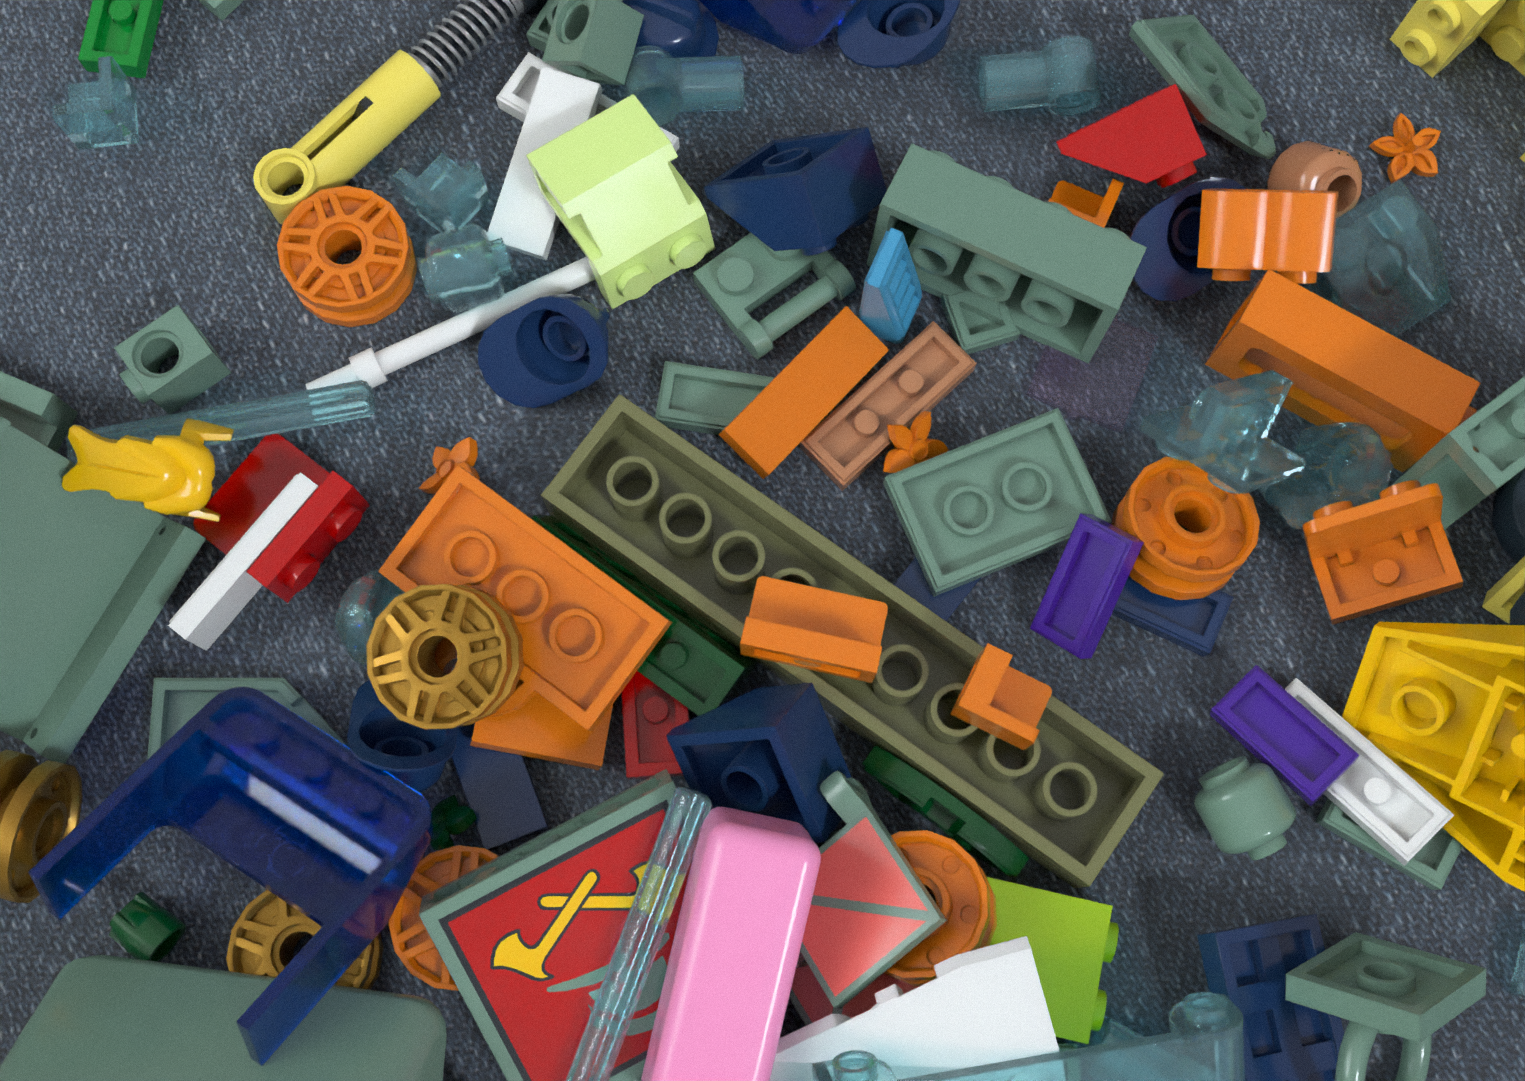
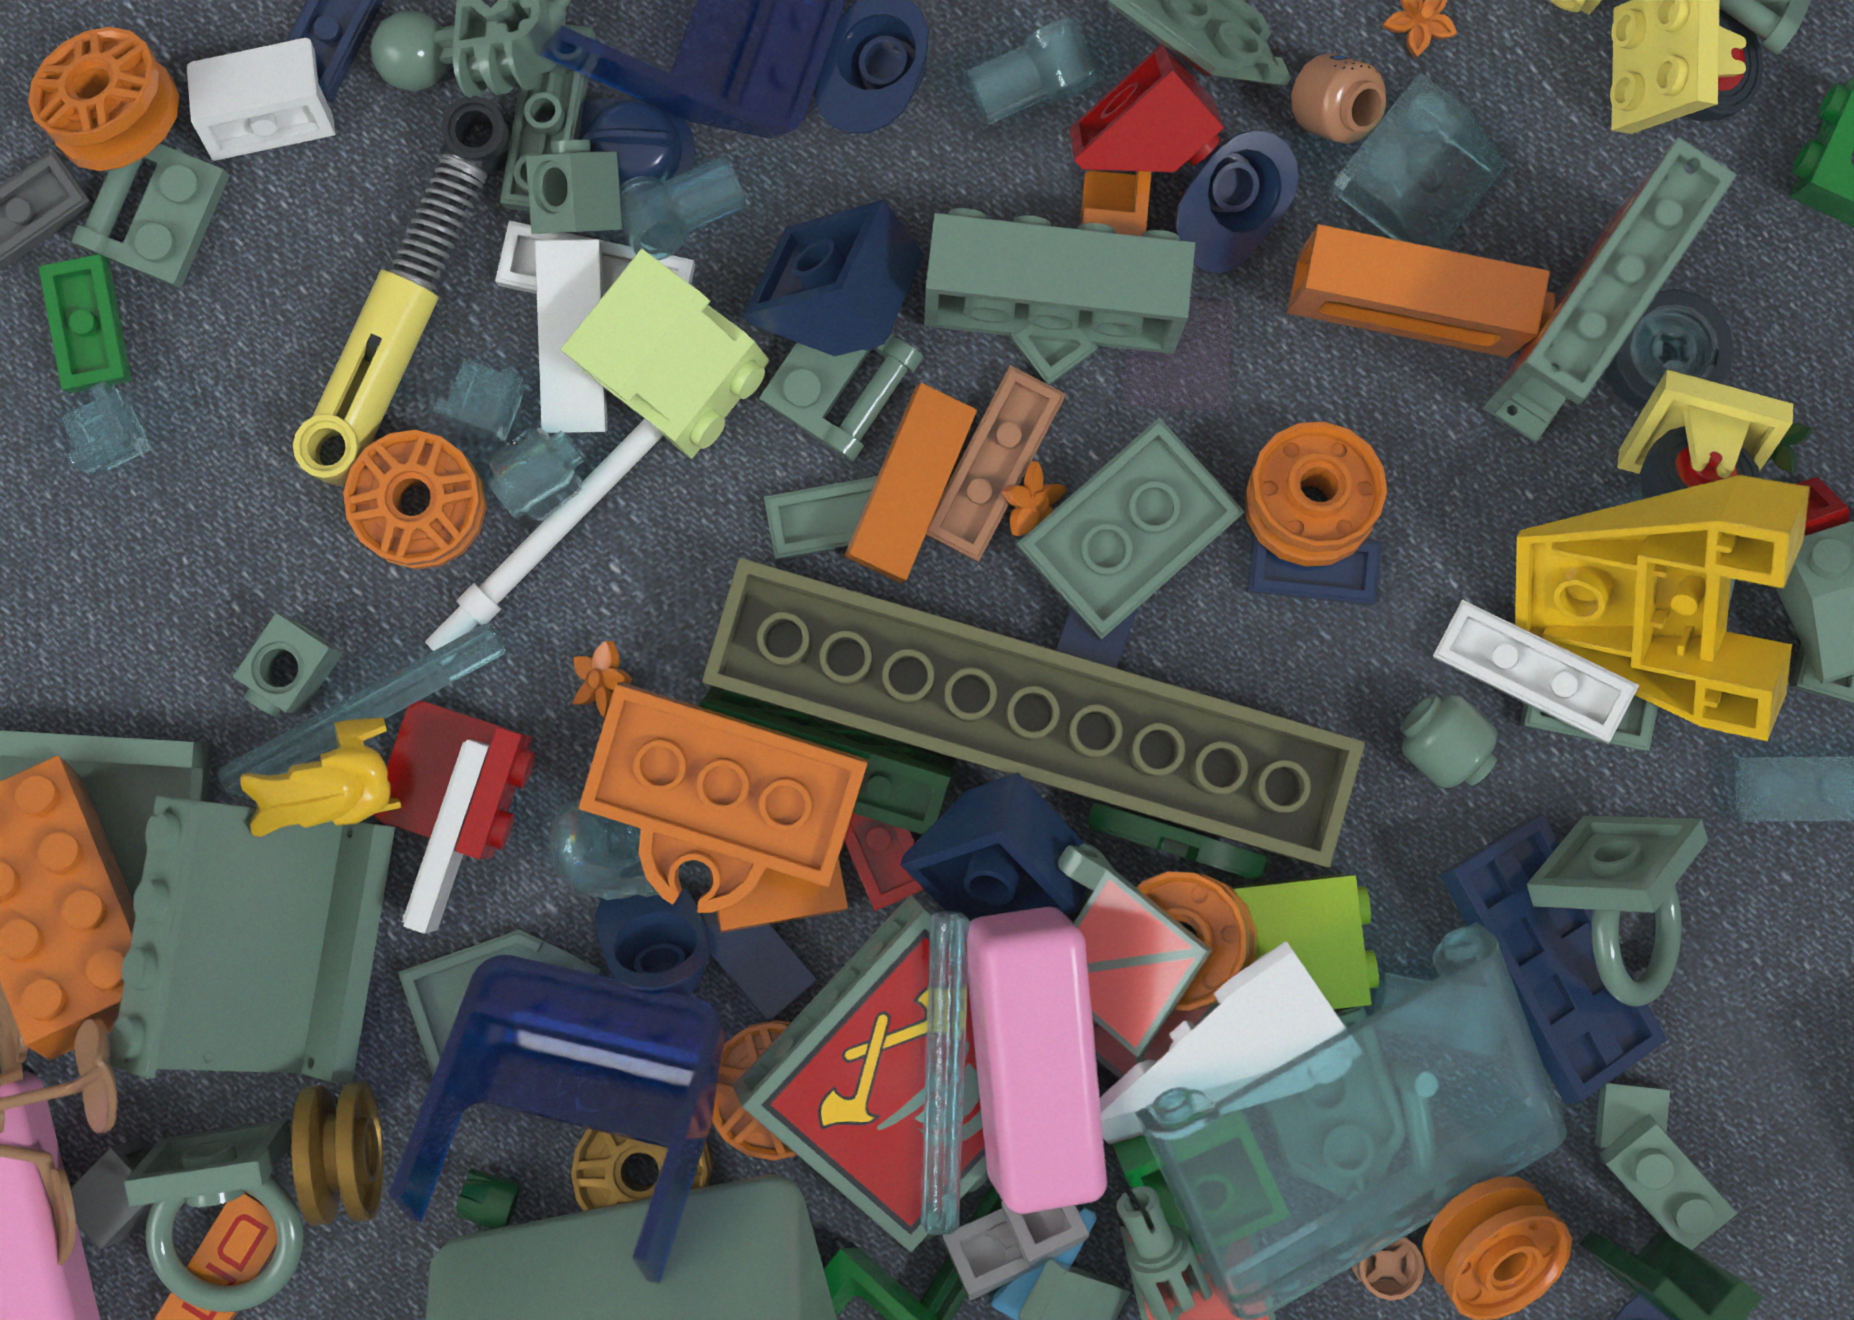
camera: 20 degrees left, 10 degrees up
pearl gold wheel [366,584,524,729] -> none
dark green plant [398,794,477,853] -> none
dark blue piece [478,294,610,408] -> none
orange panel [740,576,888,683] -> none
dark azure slope [858,228,922,344] -> none
orange panel [950,643,1052,750] -> none
dark purple tile [1030,513,1144,659] -> none
clear light blue bracket [1139,370,1307,494] -> none
orange brick [1197,188,1338,284] -> none
dark purple tile [1210,665,1360,806] -> none
clear light blue hair [1259,422,1393,530] -> none
orange bracket [1302,480,1463,625] -> none

